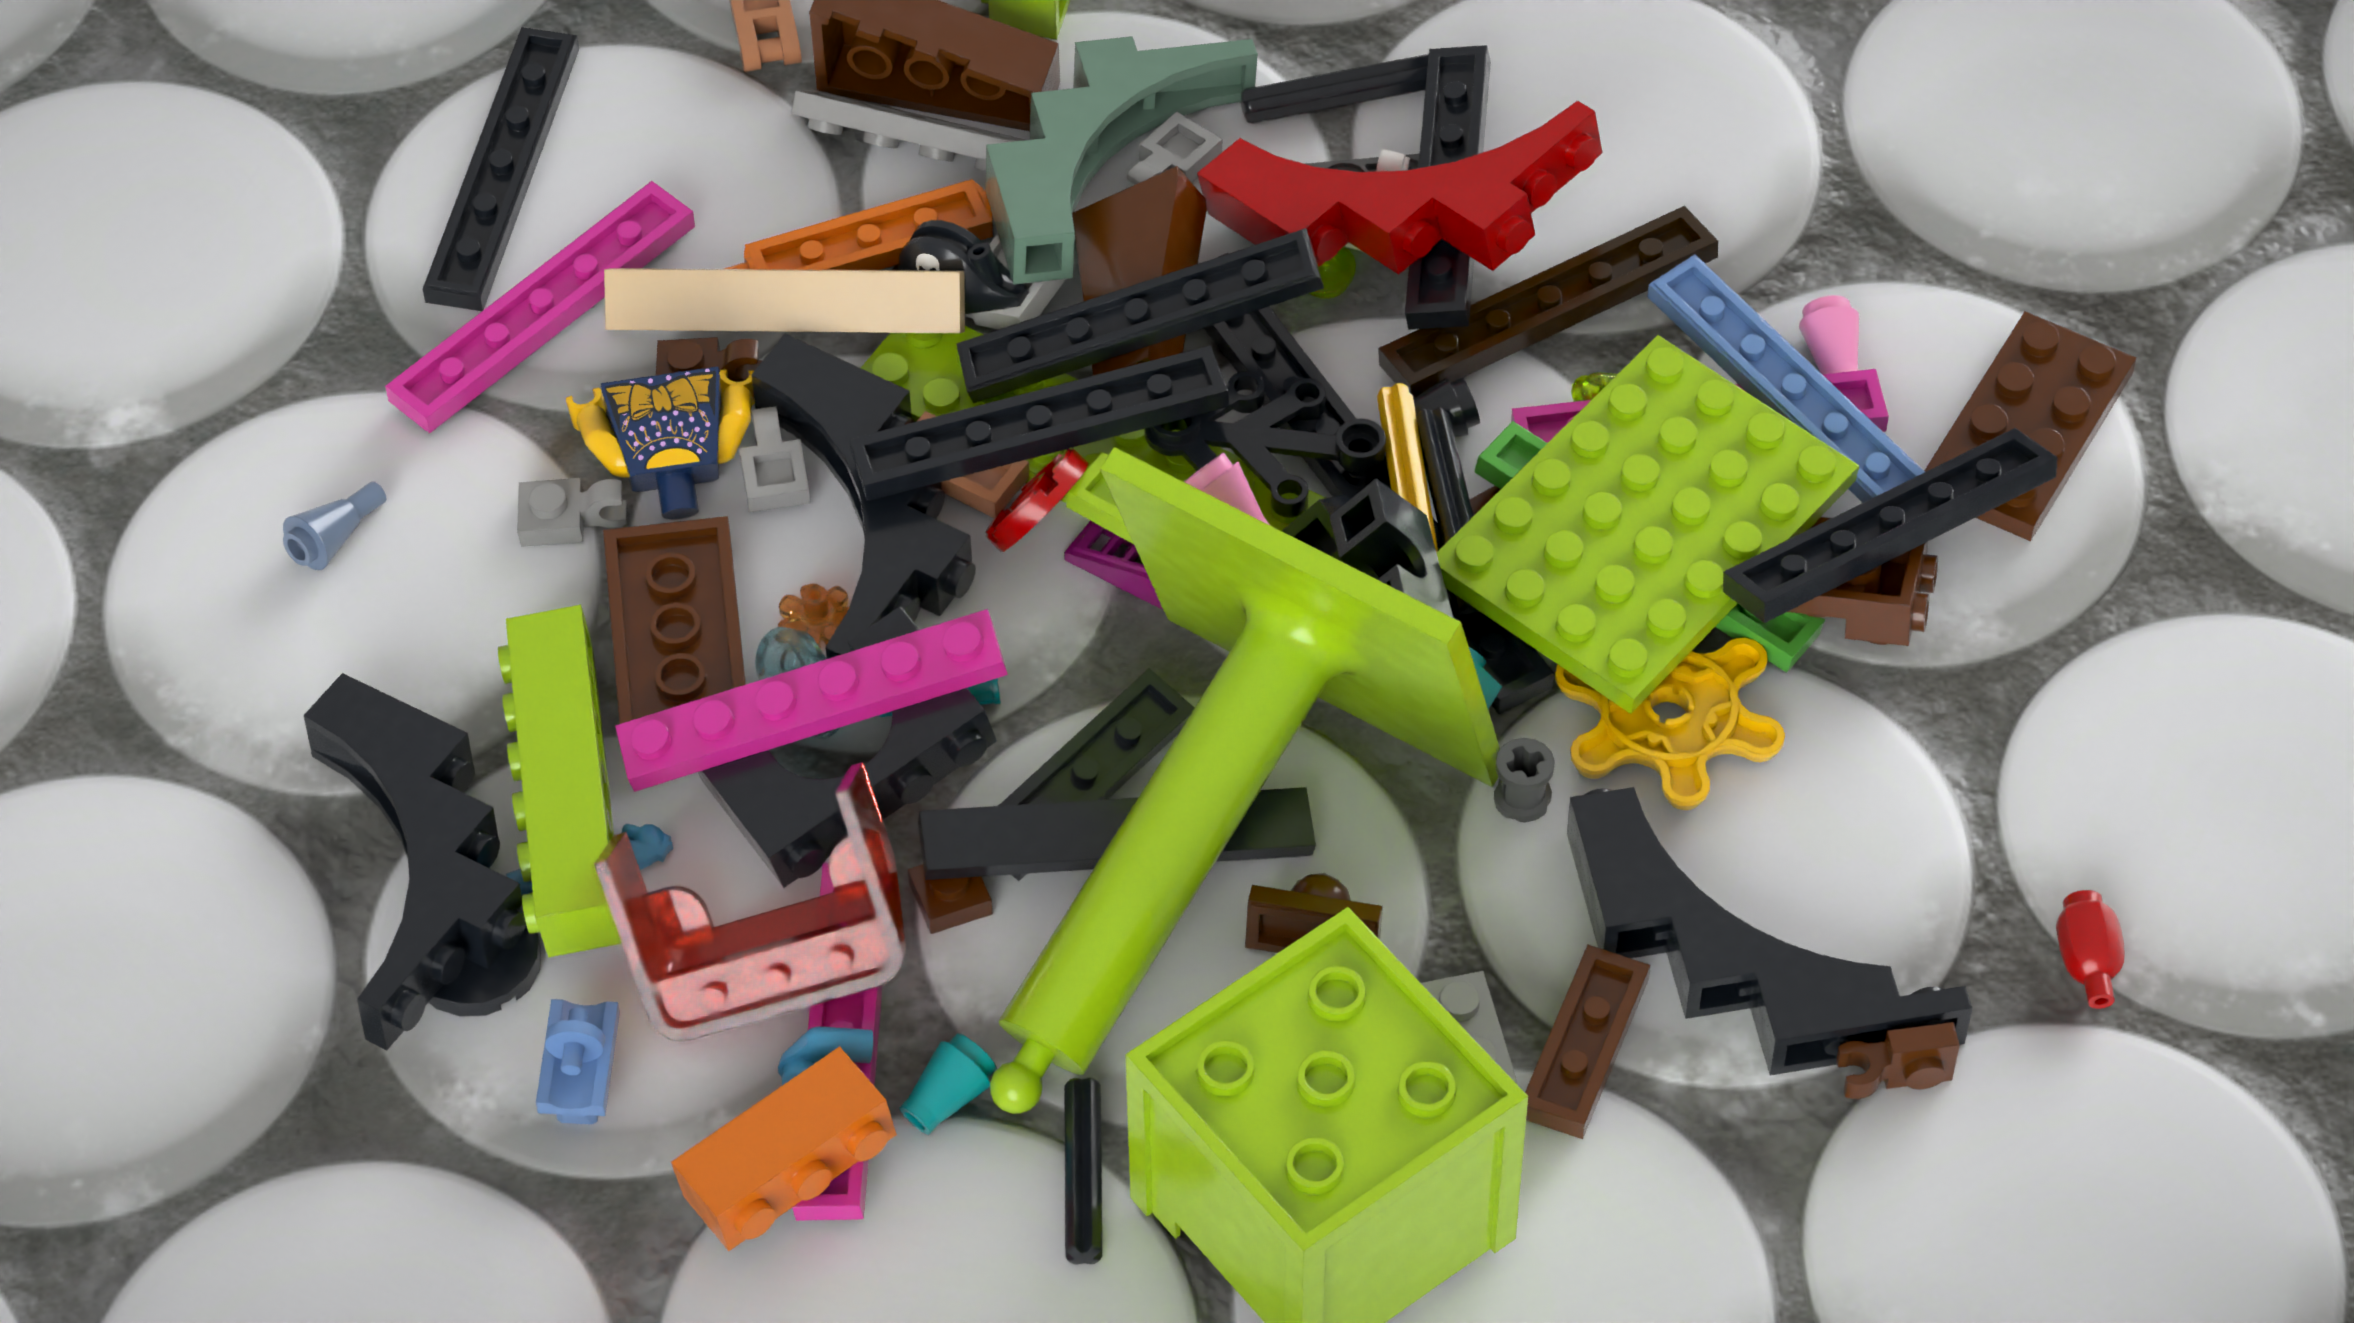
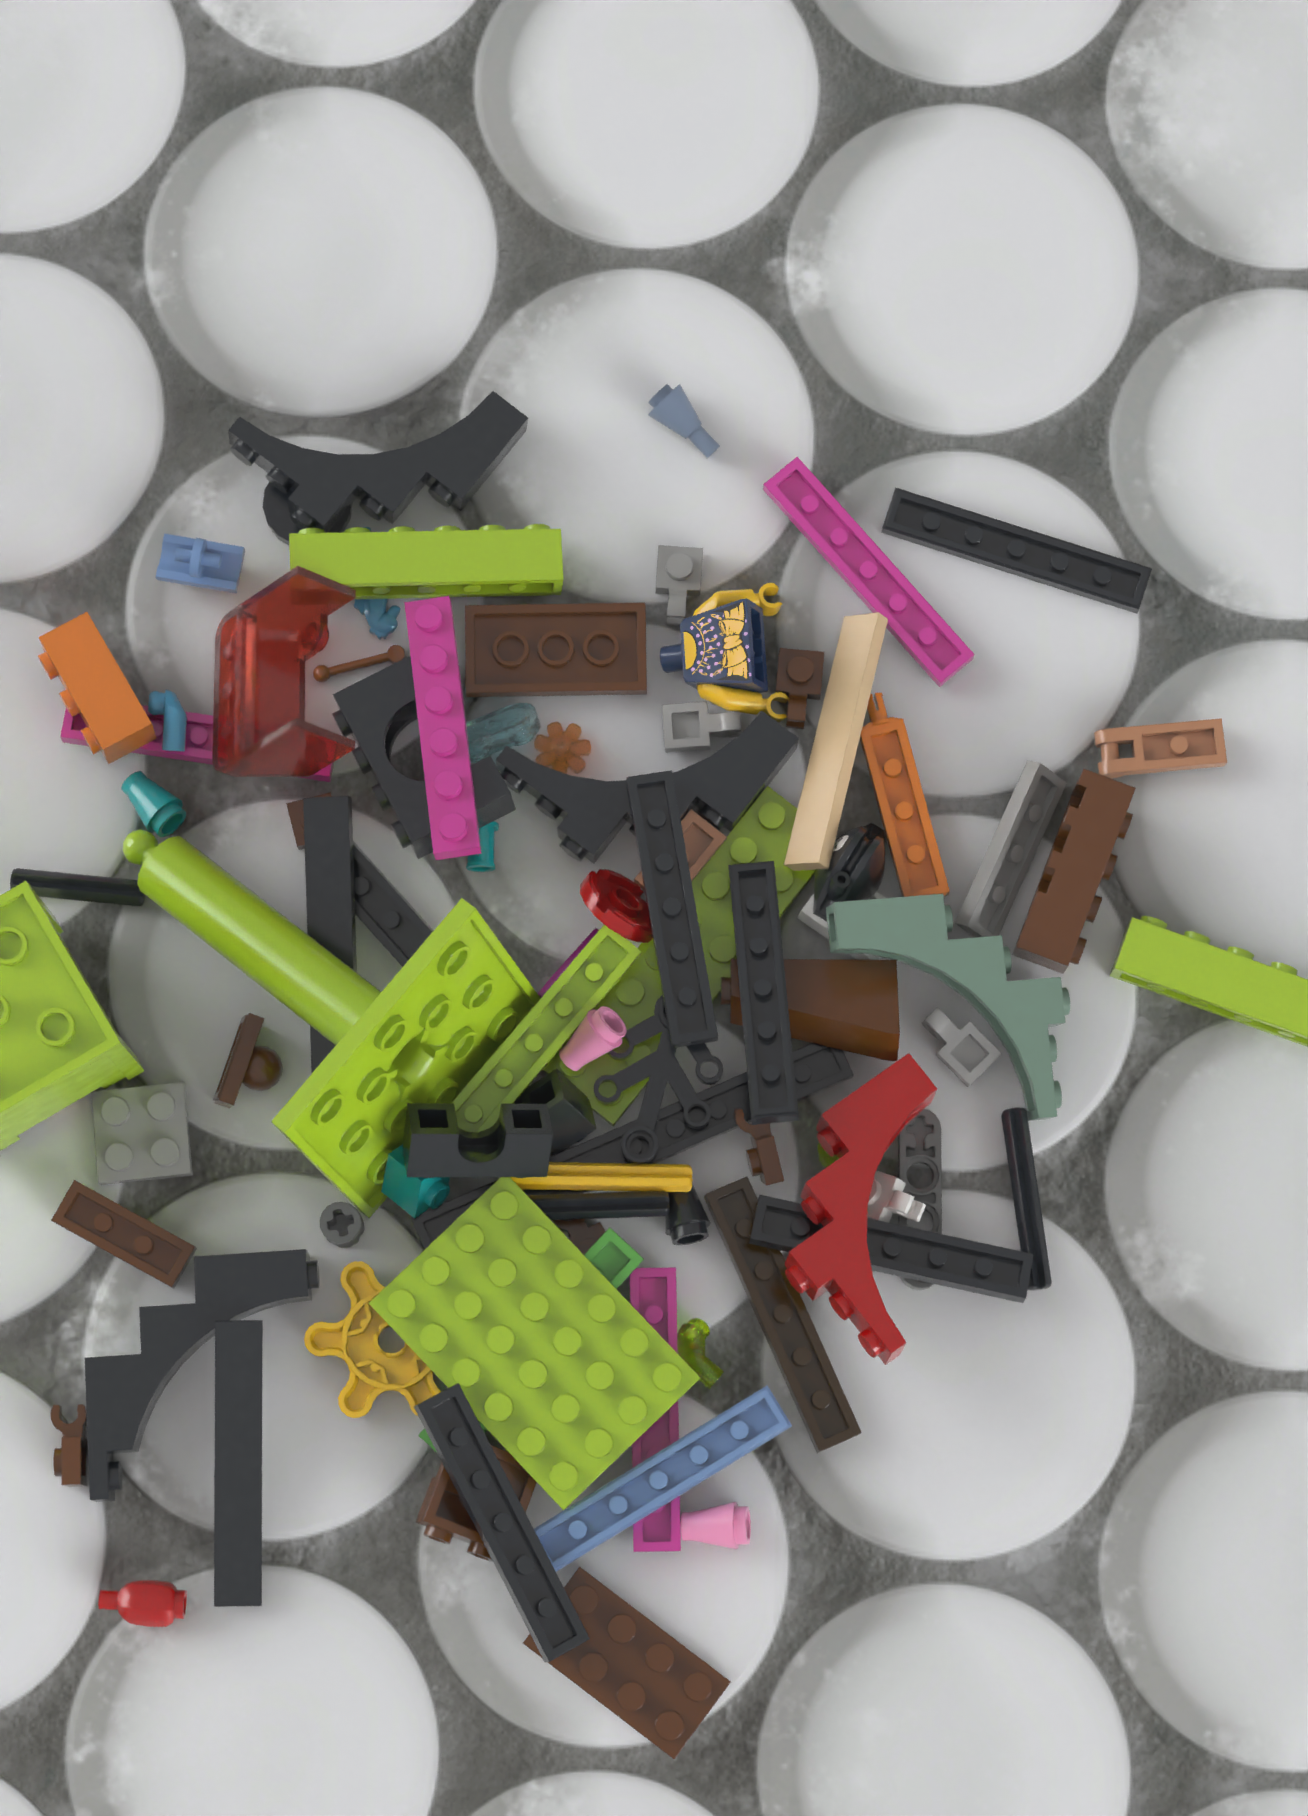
camera: 95 degrees right, 25 degrees up
none -> black tile [214,1320,263,1607]
none -> dark orange hinge [313,645,405,682]
none -> reddish brown plate [734,1108,784,1186]

